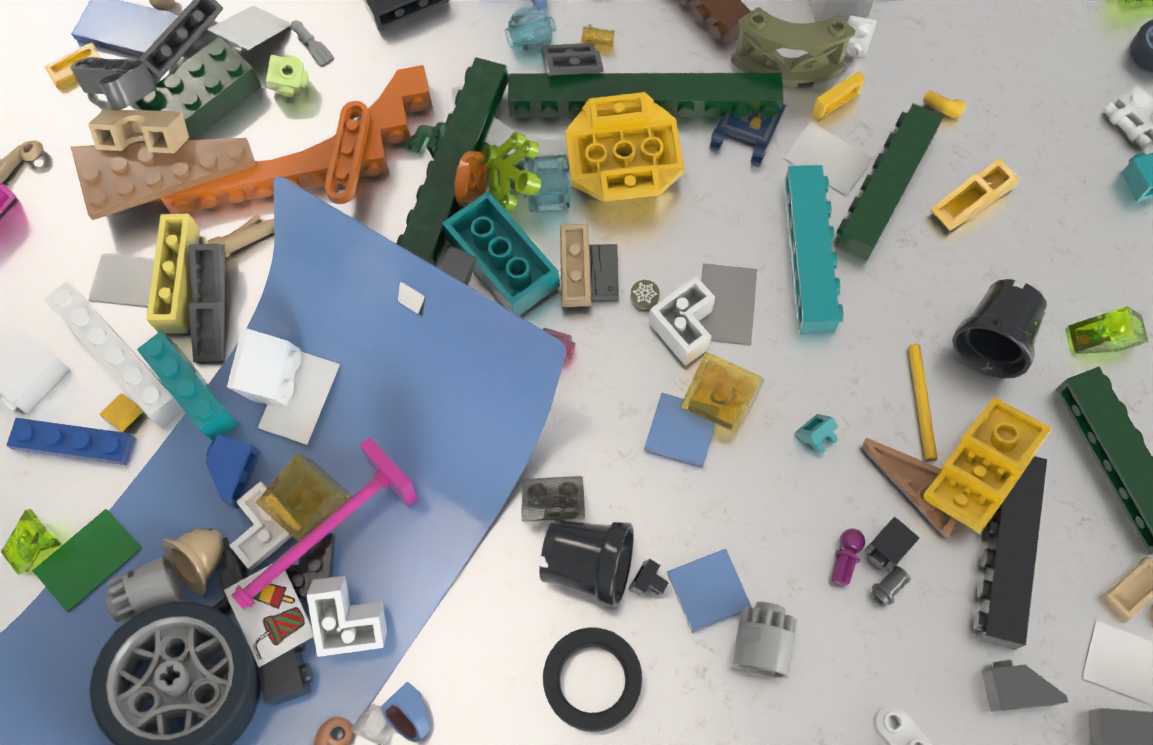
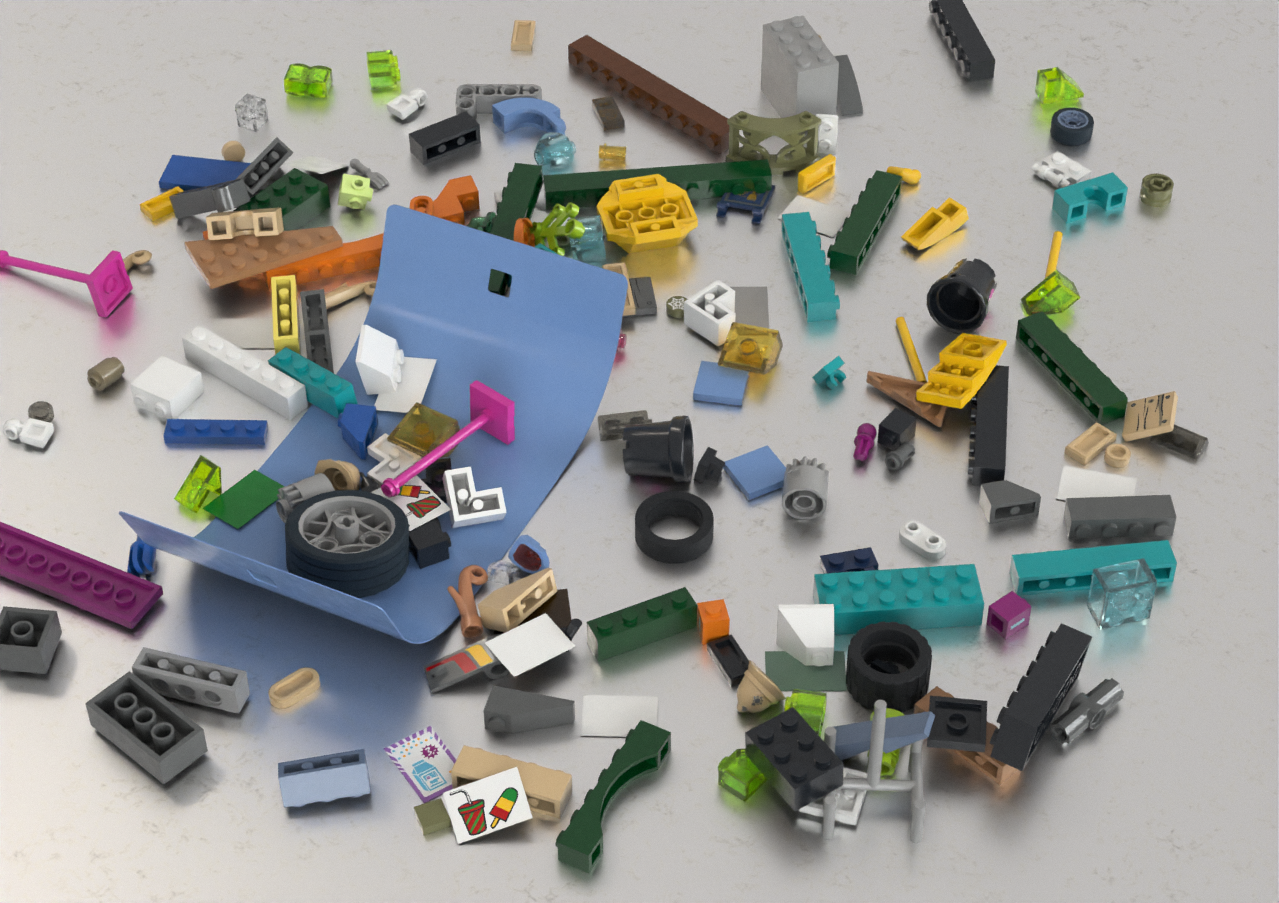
camera: 10 degrees left, 25 degrees down
yellow tile [99,393,143,432] -> none
dark grey slope [541,43,604,75] -> none
none -> yellow bar [1042,231,1063,297]

